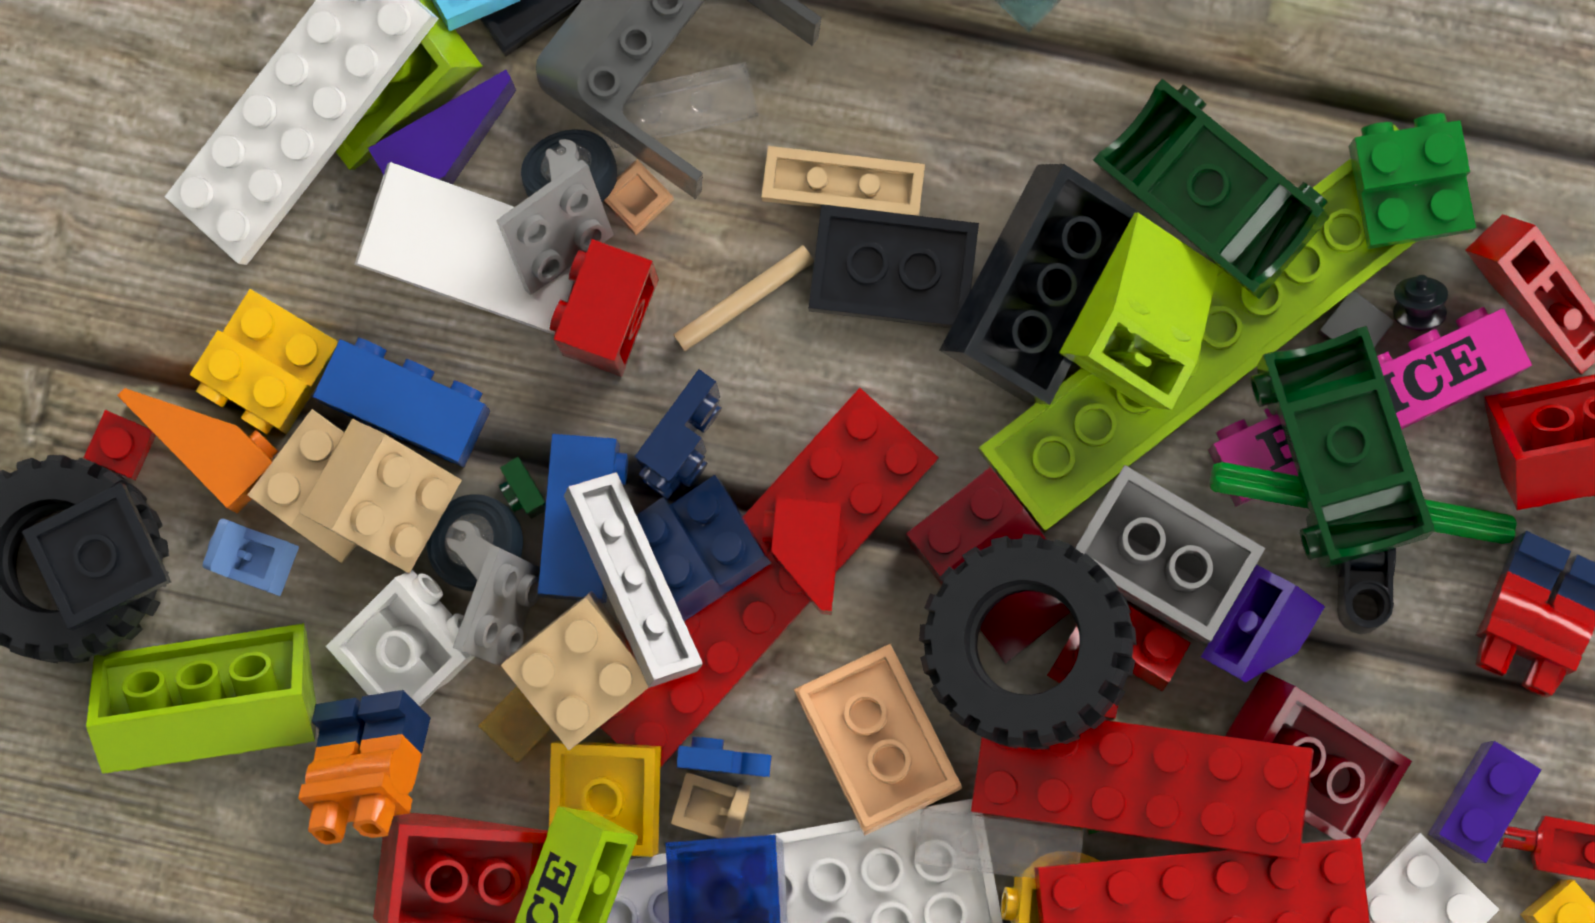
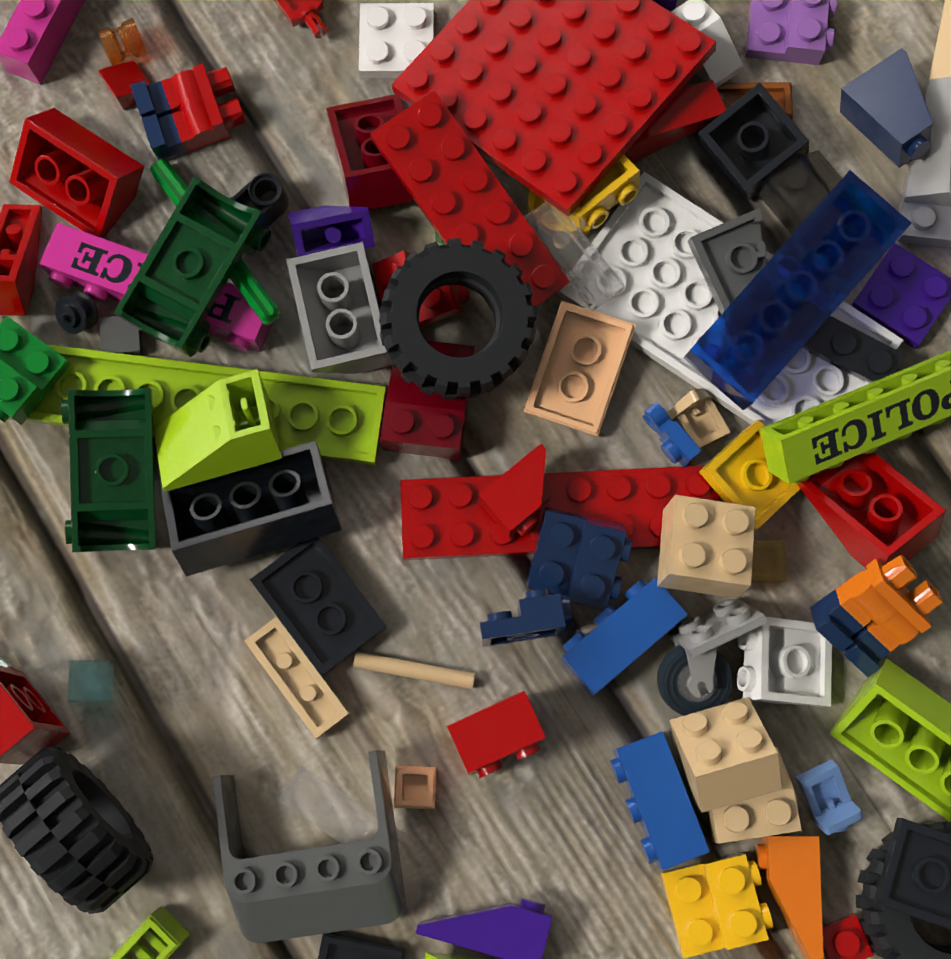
camera: 140 degrees left, 5 degrees down
white tile [354,162,573,334] -> none
light grey plate [496,129,617,295] -> none
dark green plate [498,457,546,519] -> none
plate [564,472,703,688] -> none
dark purple brick [1427,741,1542,863] -> none

